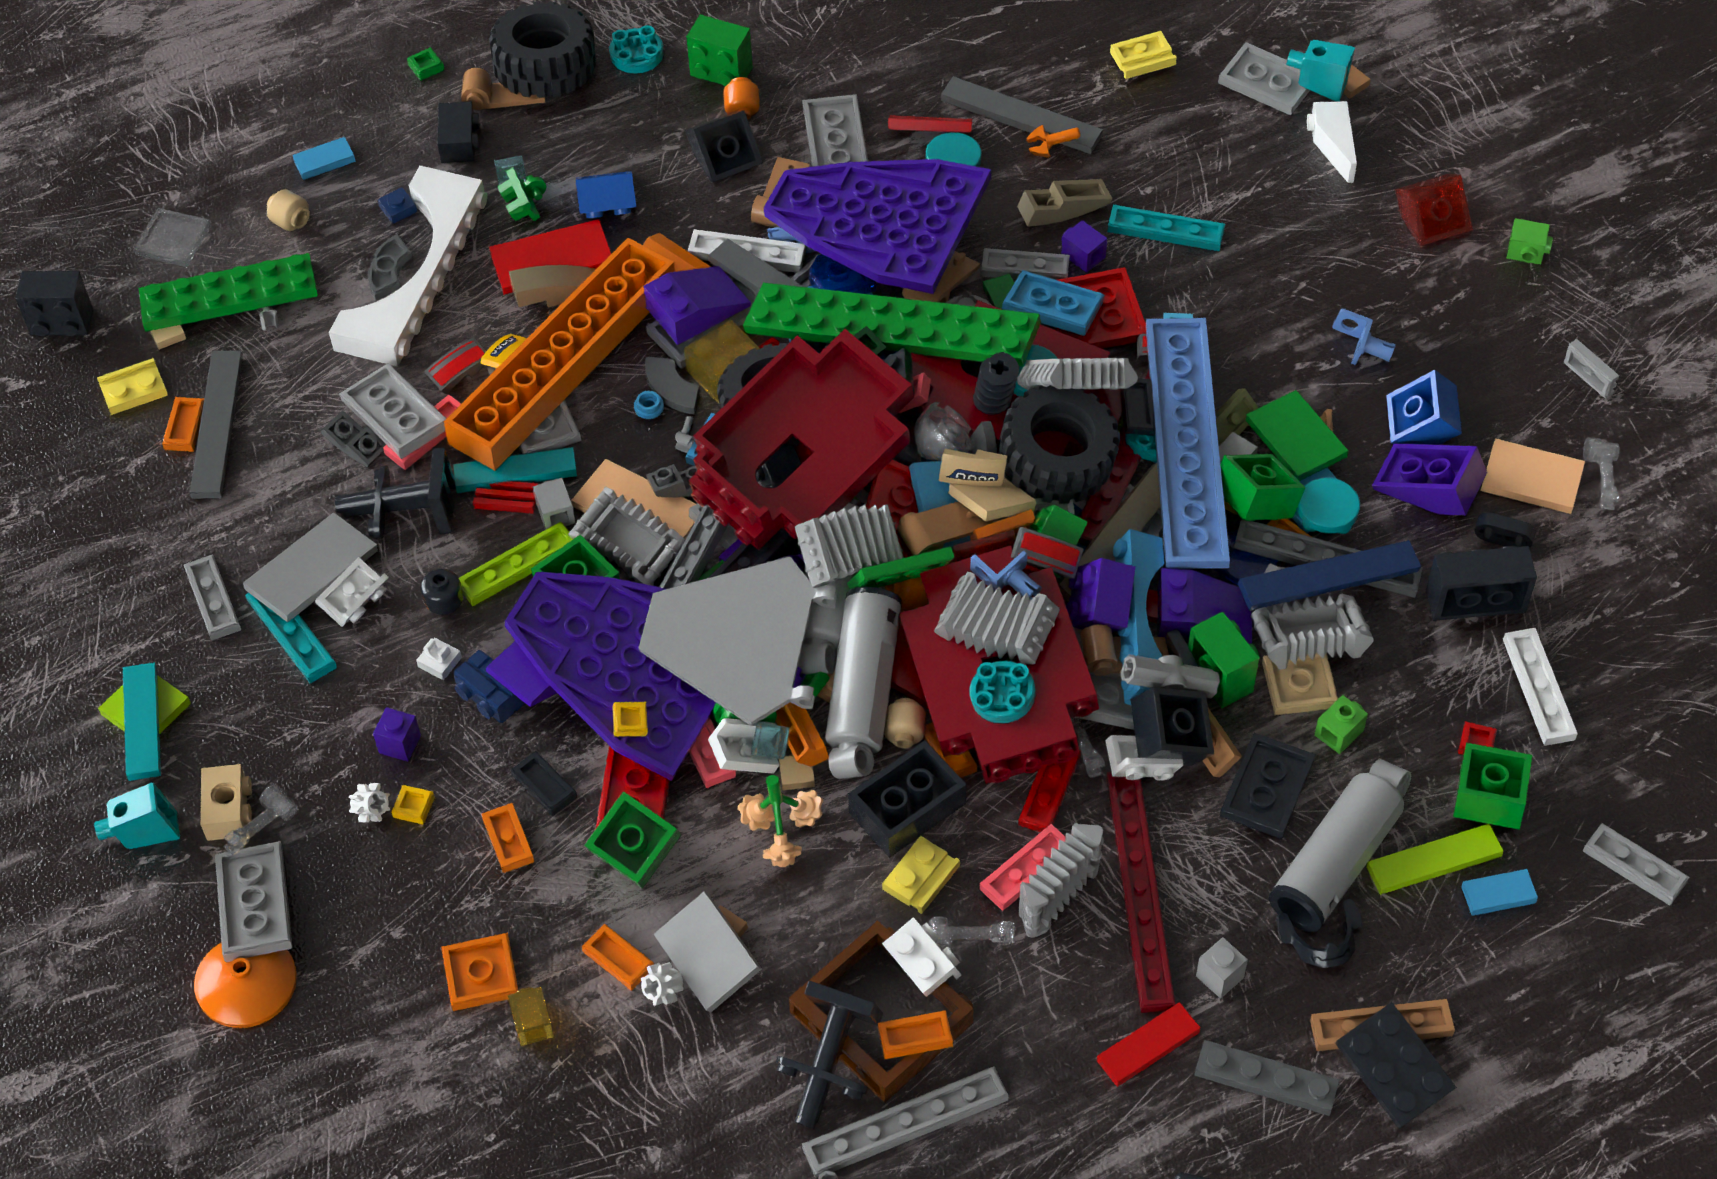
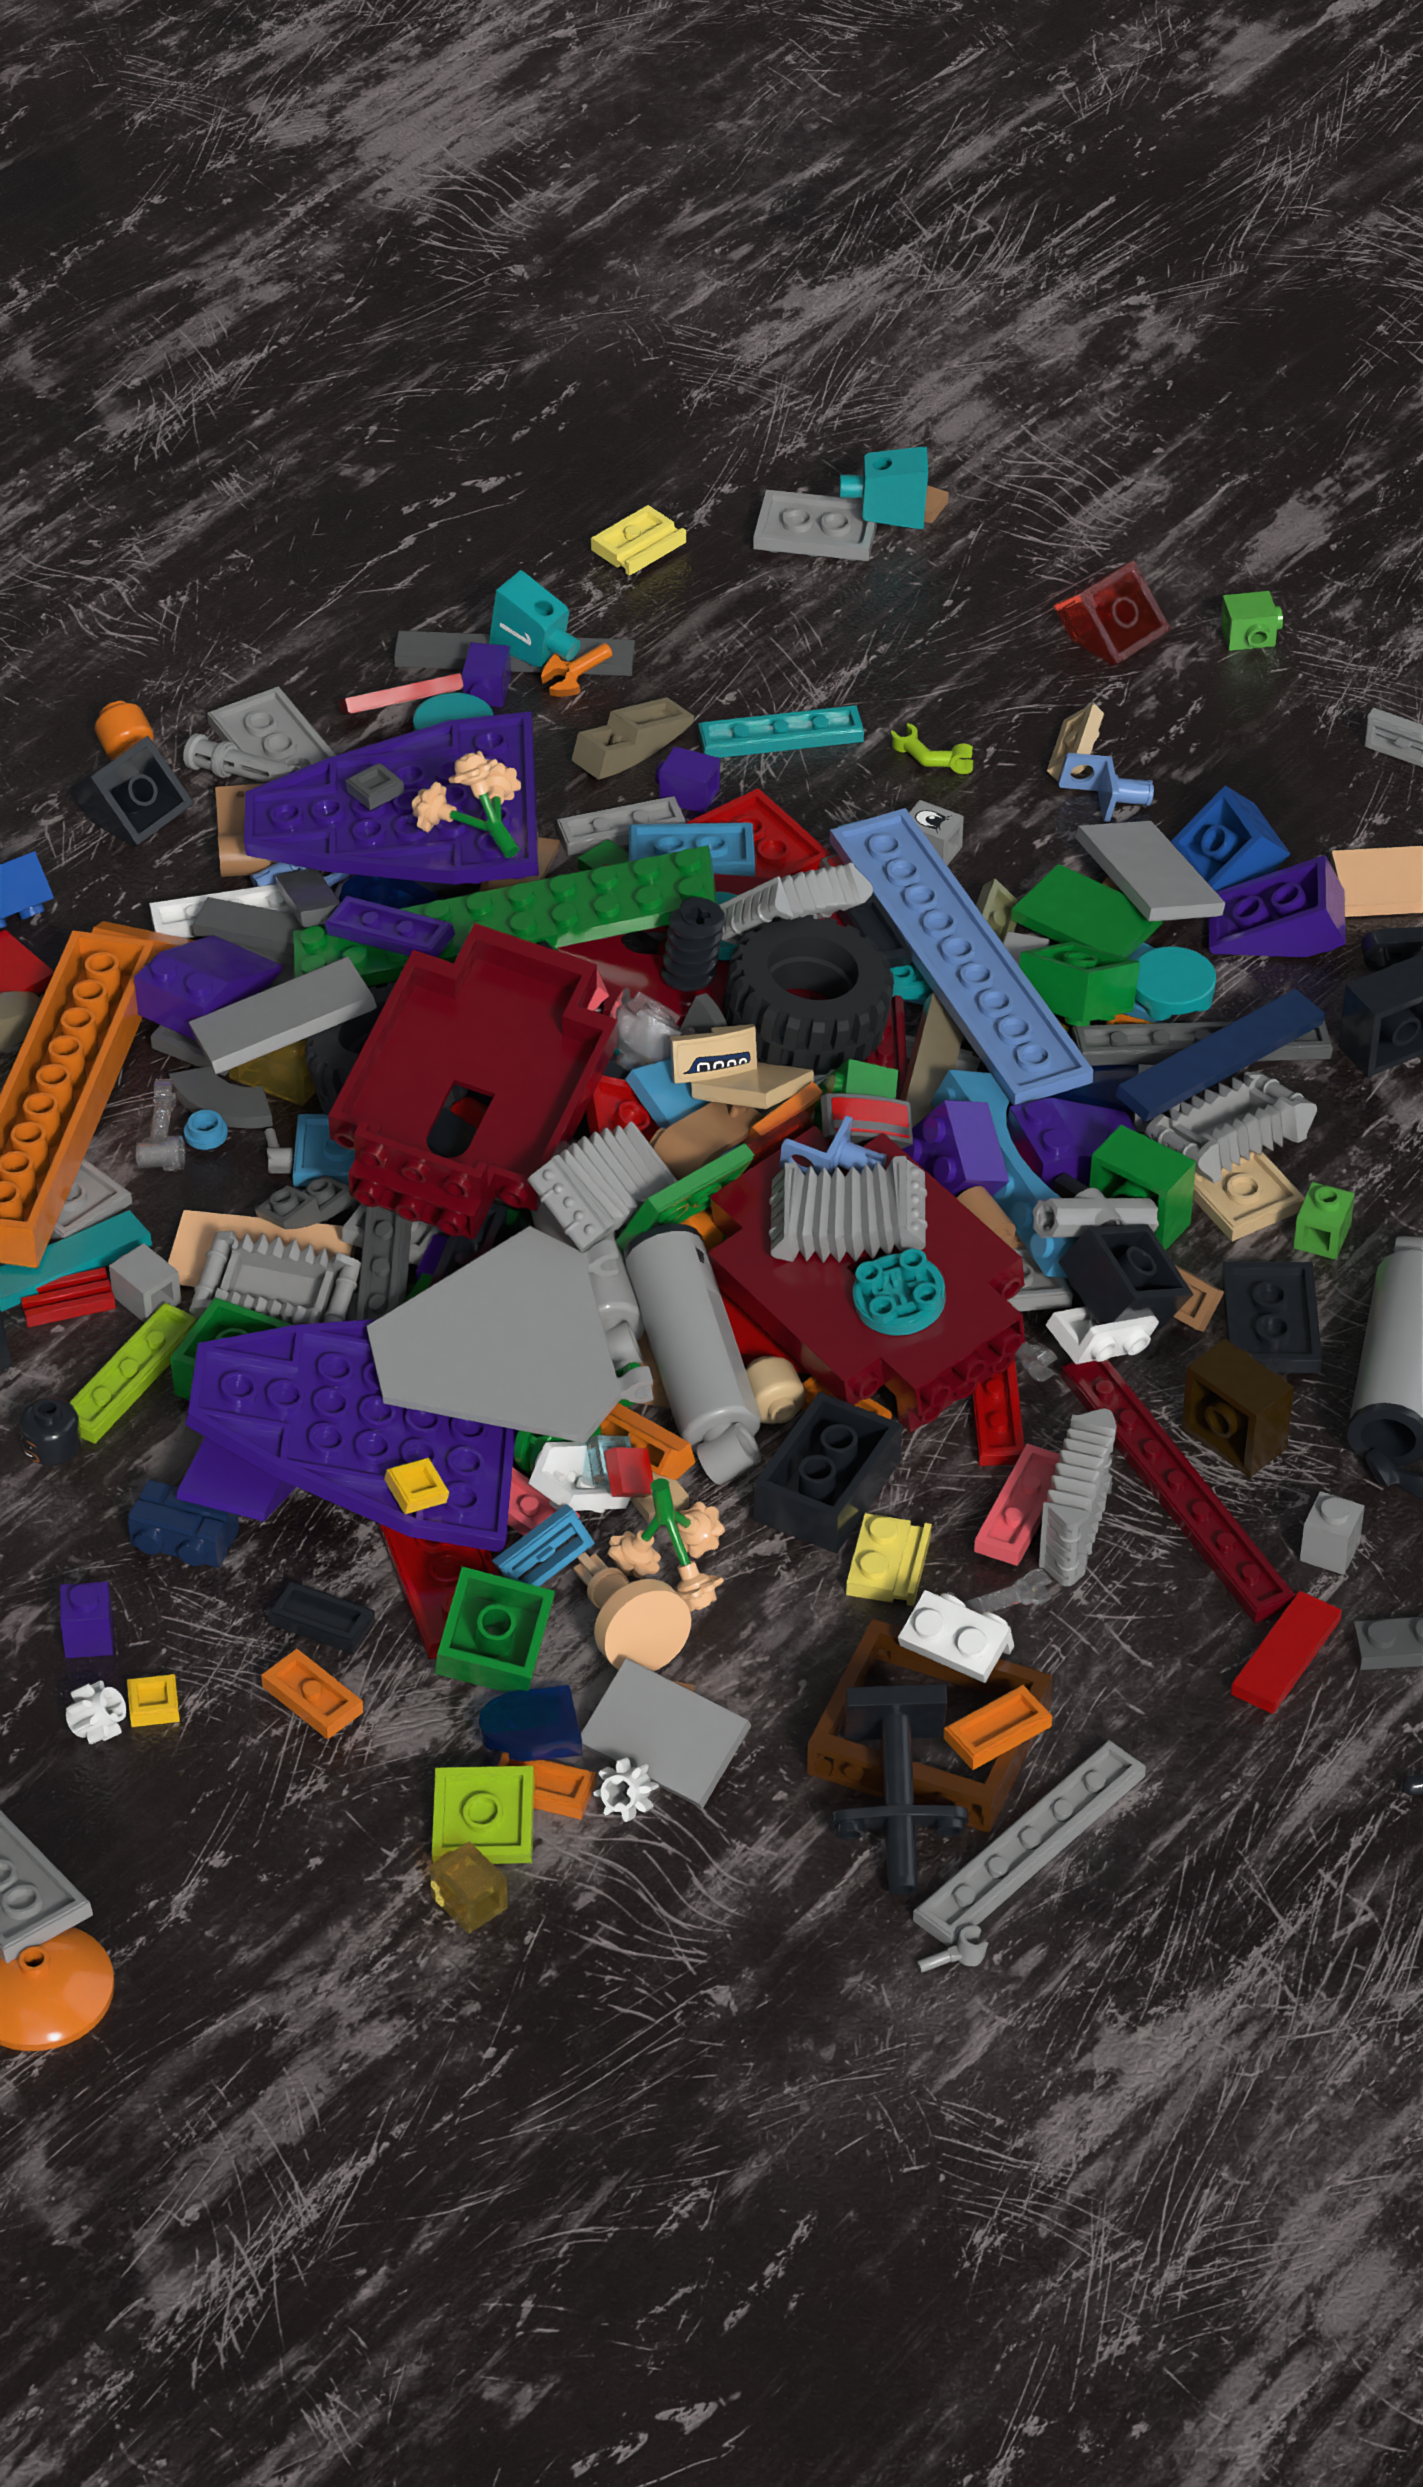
camera: 25 degrees left, 10 degrees down
white tile [416,638,462,680] -> none
orange tile [441,933,520,1011] -> none
green brick [686,14,753,86] -> none
white slope [1307,101,1357,183] -> none
none -> clear brick [136,1079,185,1171]
none -> light grey pin [183,733,300,783]
none -> light grey tile [189,957,377,1074]
none -> dark grey tile [275,868,341,927]
none -> dark purple tile [324,896,455,957]
none -> dark grey tile [346,763,405,810]
none -> light nougat plant [412,750,521,858]
none -> lime tile [432,1766,535,1865]
none -> dark purple brick [462,642,511,707]
none -> clear blue tile [479,1685,583,1761]
none -> teal torso [489,570,581,667]
none -> dark azure tile [492,1504,595,1586]
none -> light nougat piece [574,1552,691,1671]
none -> red tile [604,1447,653,1498]
none -> lime arm [891,723,973,774]
none -> light grey brick [909,800,964,865]
none -> tan plate [1047,703,1104,781]
none -> light grey tile [1076,821,1225,922]
none -> dark brown brick [1181,1338,1294,1478]

